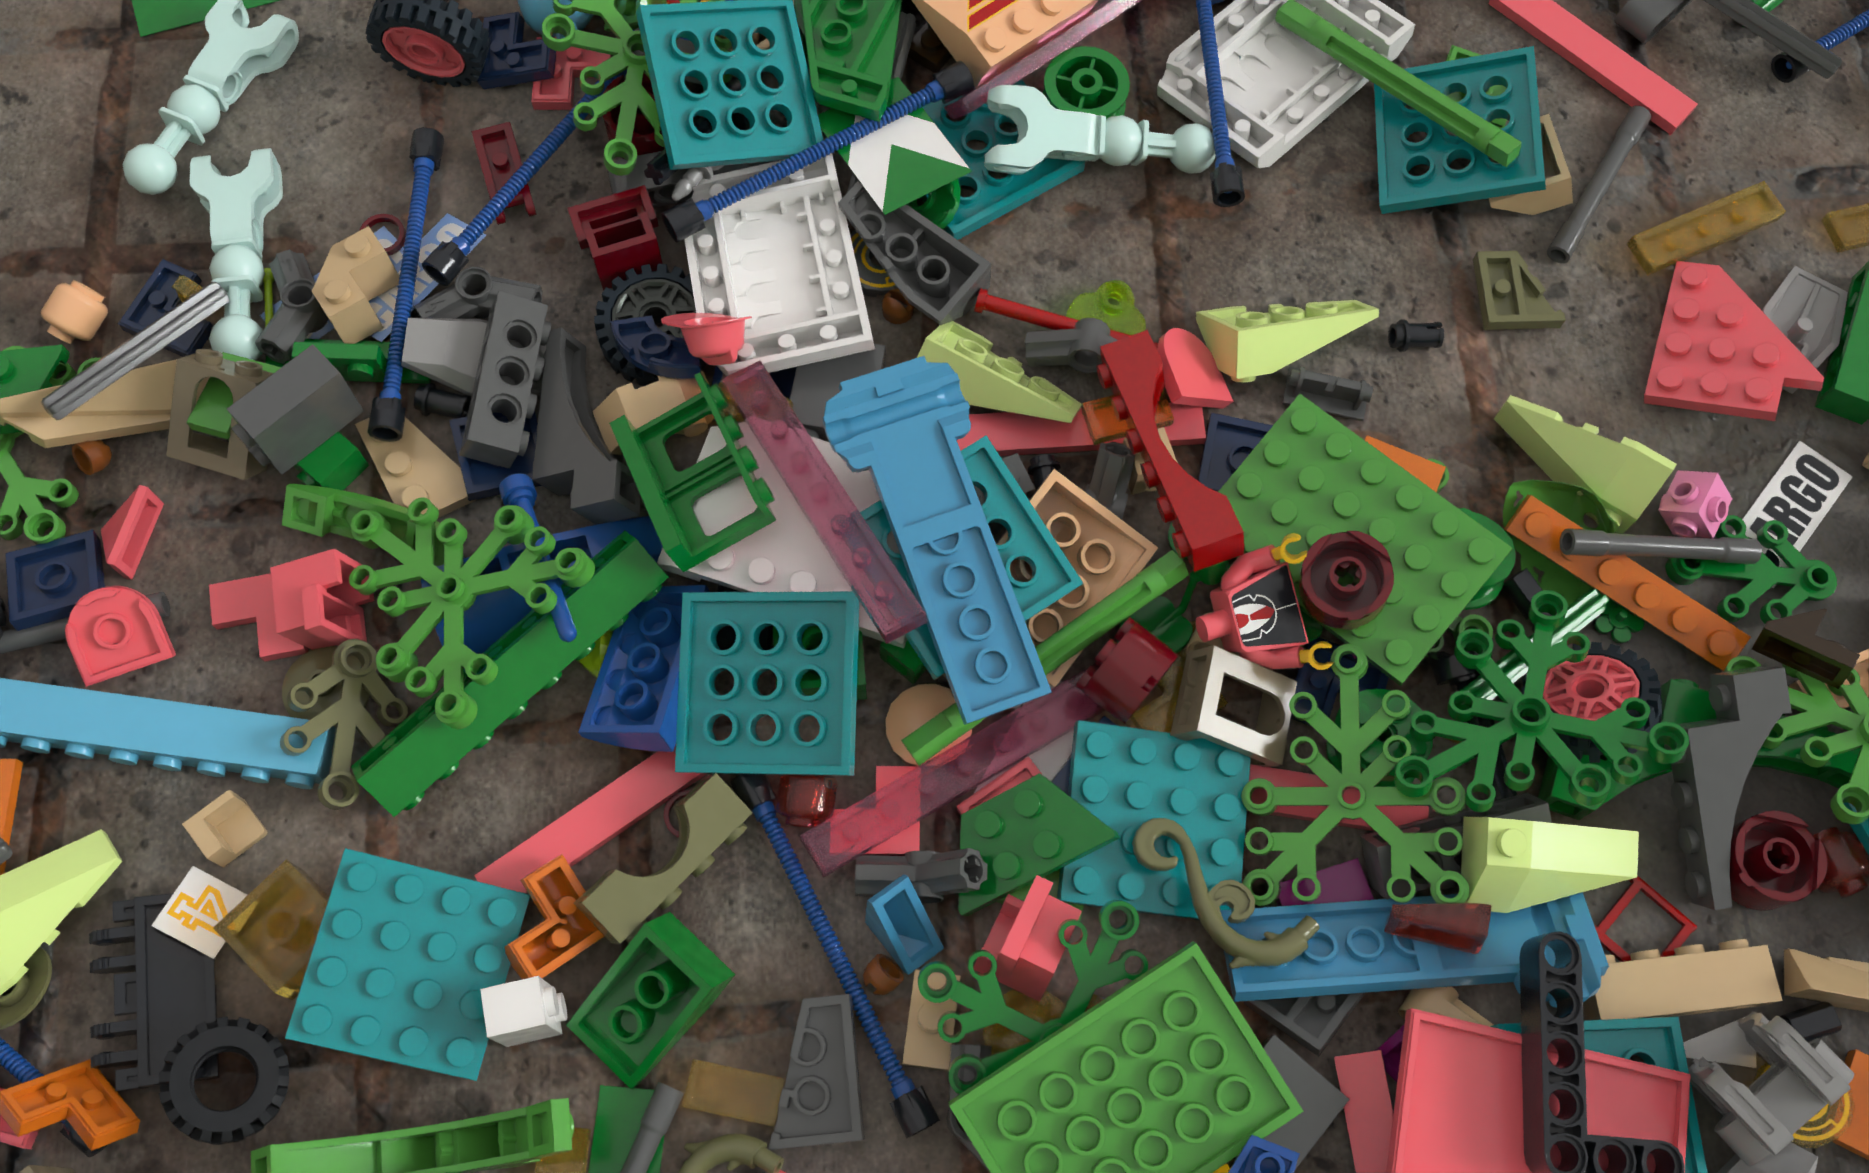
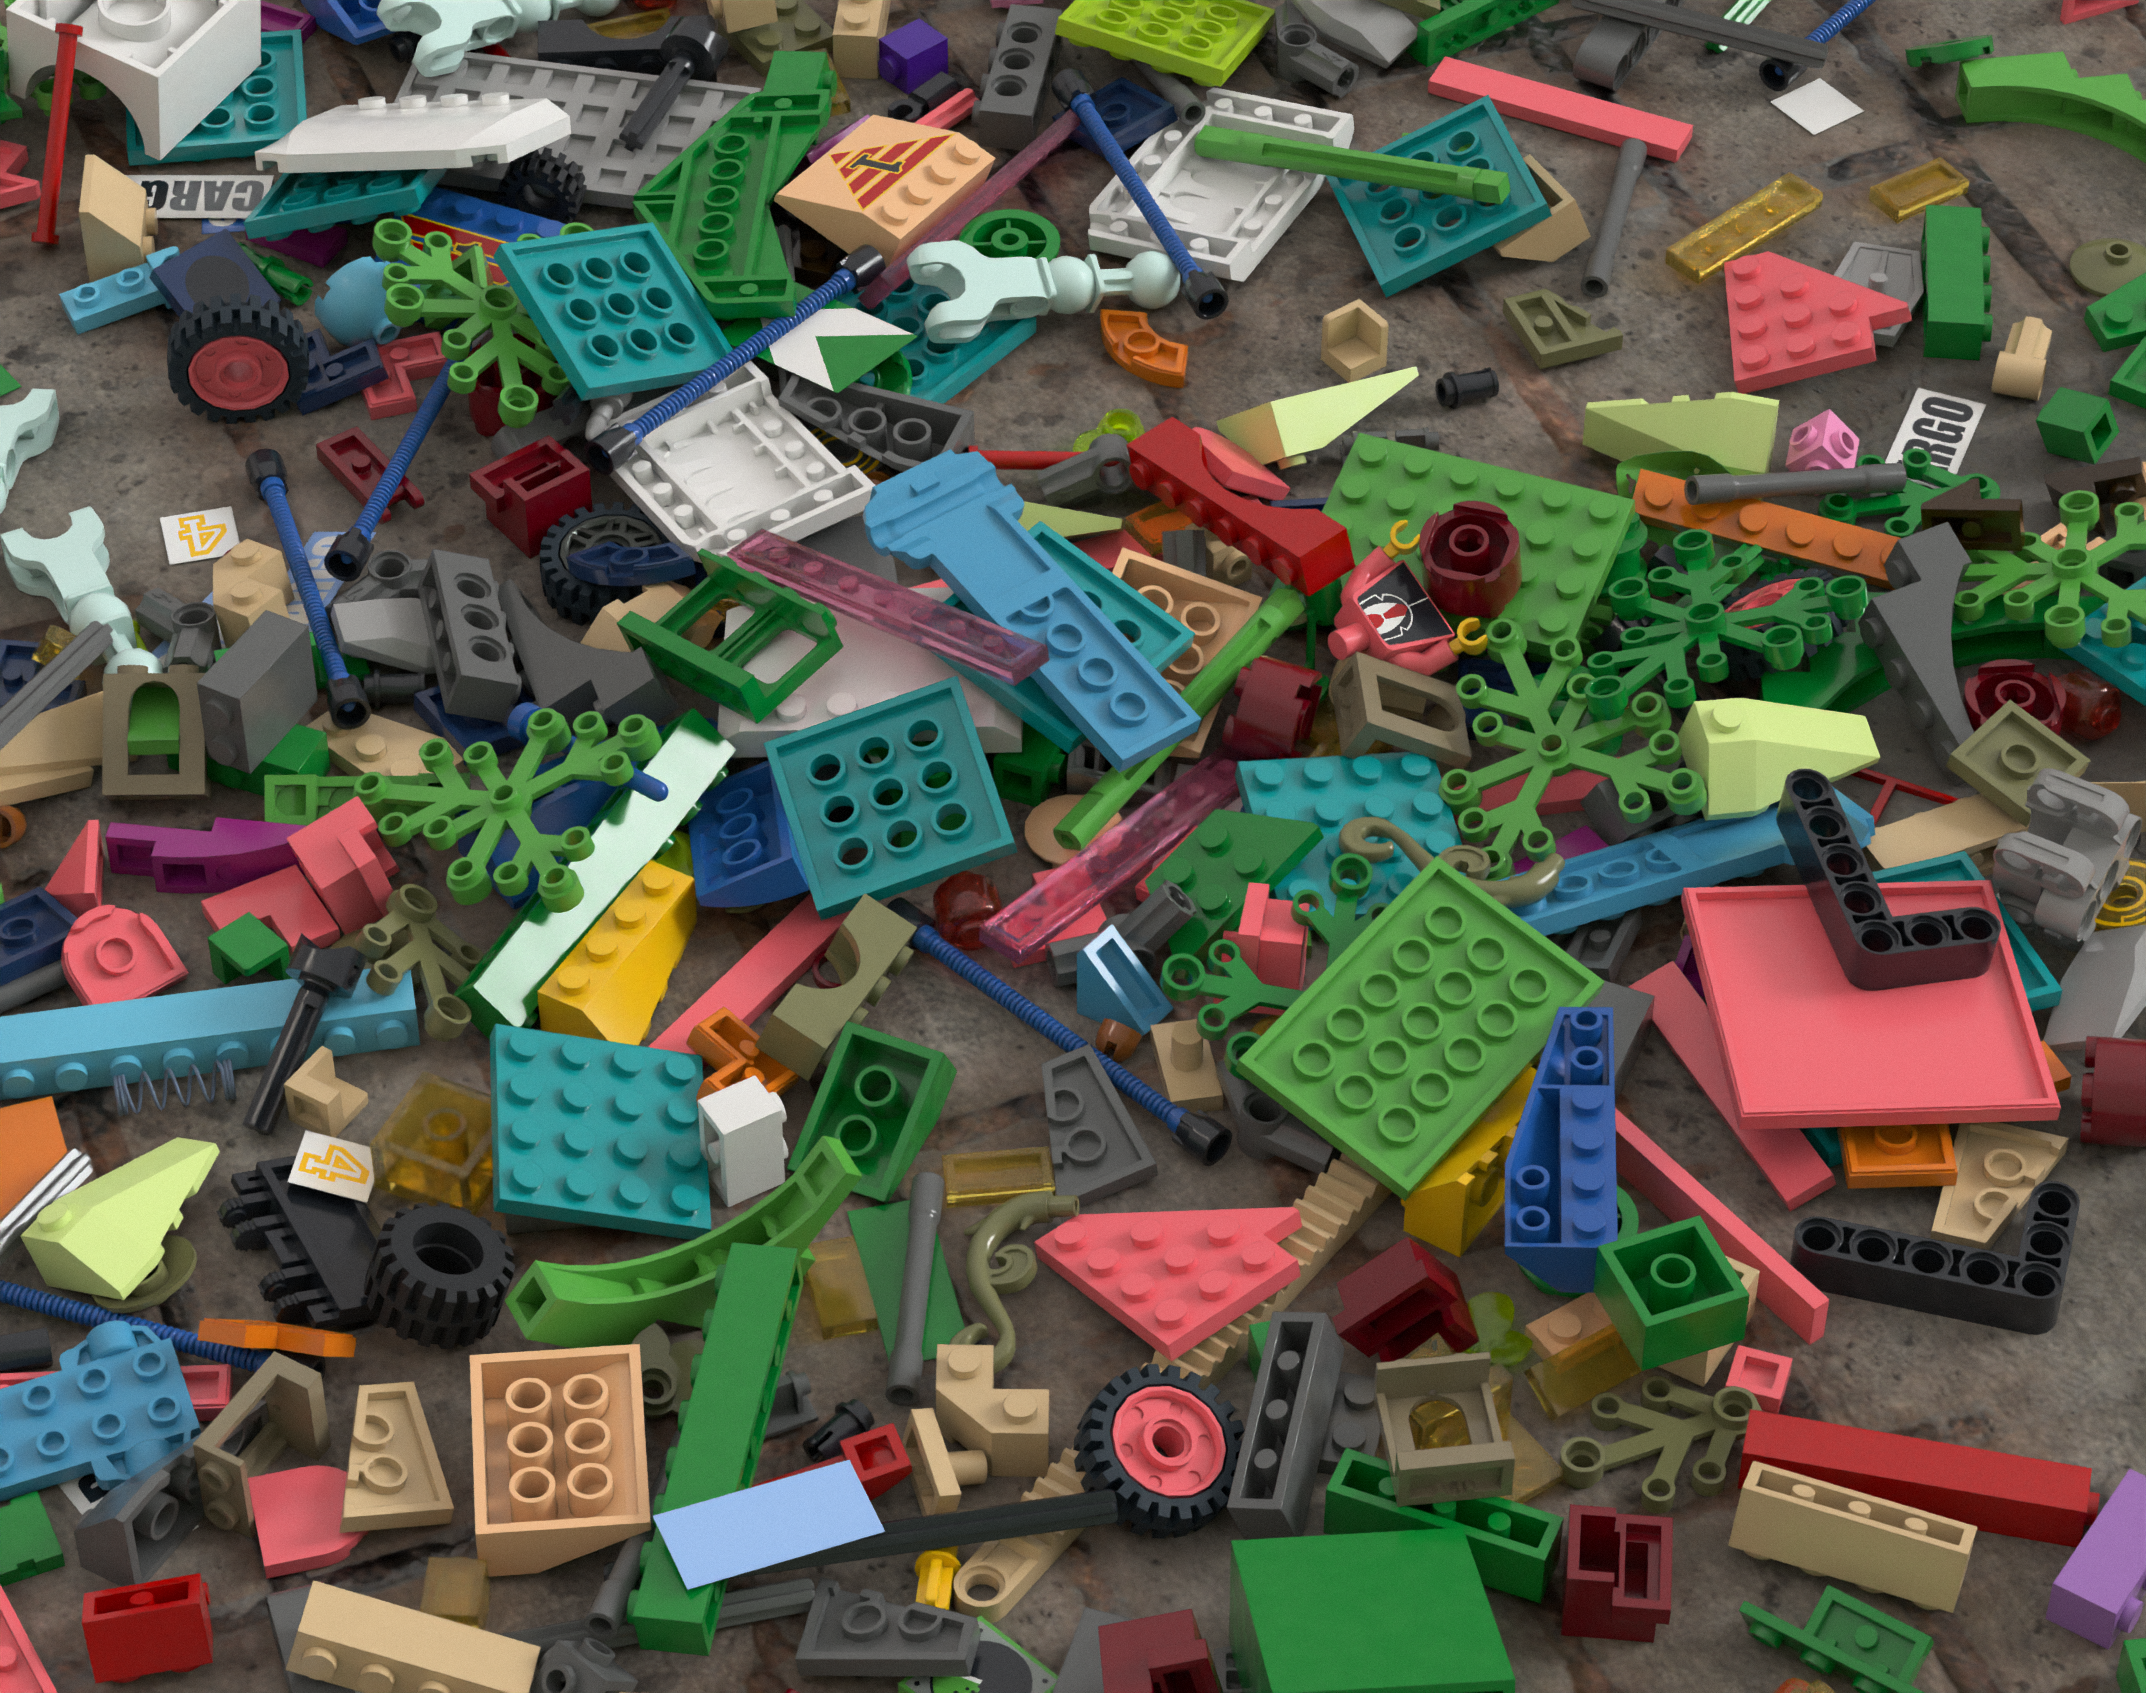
camera: 15 degrees left, 25 degrees down
coral piece [661,313,752,366] -> none
clear red slope [1384,903,1491,954] -> none
none -> magenta slope [105,817,306,894]
none -> sand blue piece [113,1059,236,1117]
none -> white sticker [160,506,240,565]
none -> green panel [207,912,292,985]
none -> black piece [242,933,367,1136]
none -> yellow wedge [537,860,697,1046]
none -> orange tile [1100,309,1188,388]
none -> tan panel [1321,299,1389,383]
none -> white sticker [1771,78,1864,135]
none -> olive plate [1946,700,2090,827]

